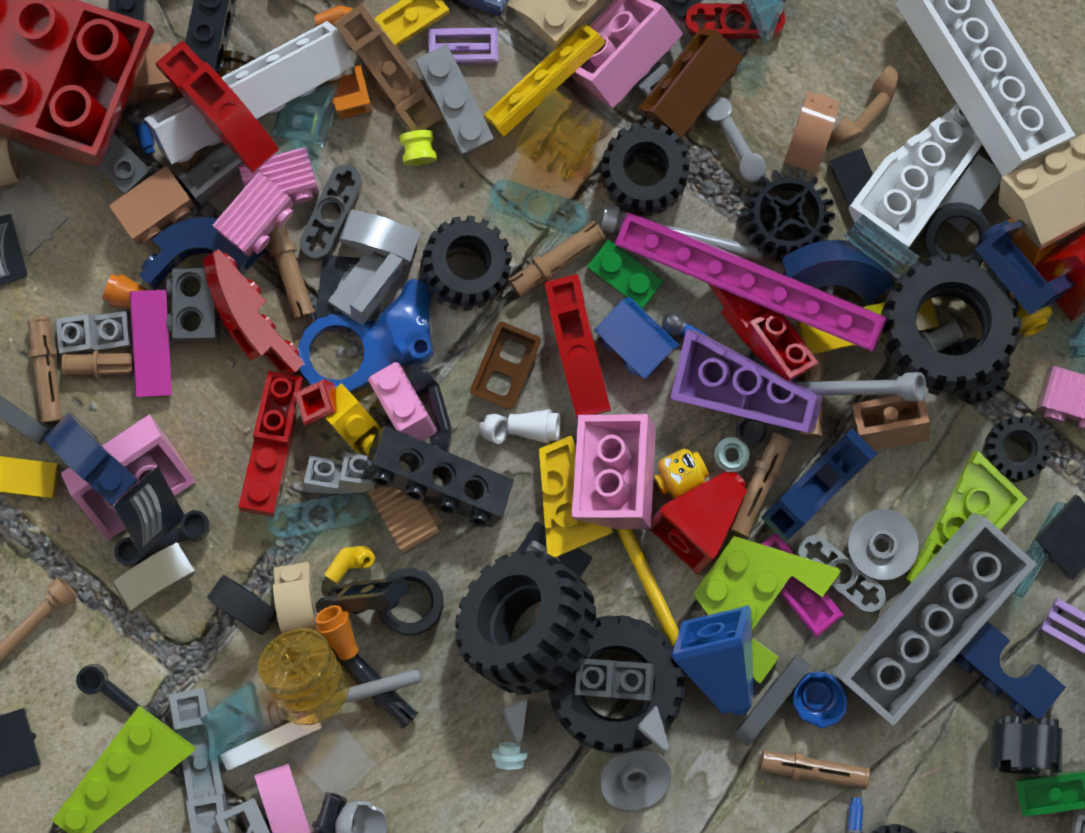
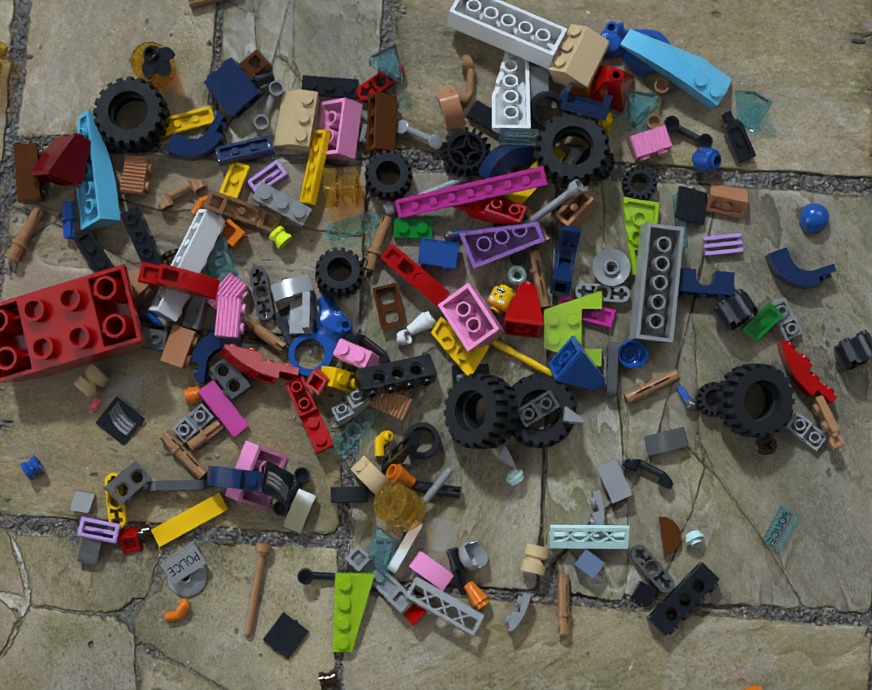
camera: 35 degrees left, 0 degrees up
light grey dish [600,748,671,811] -> none

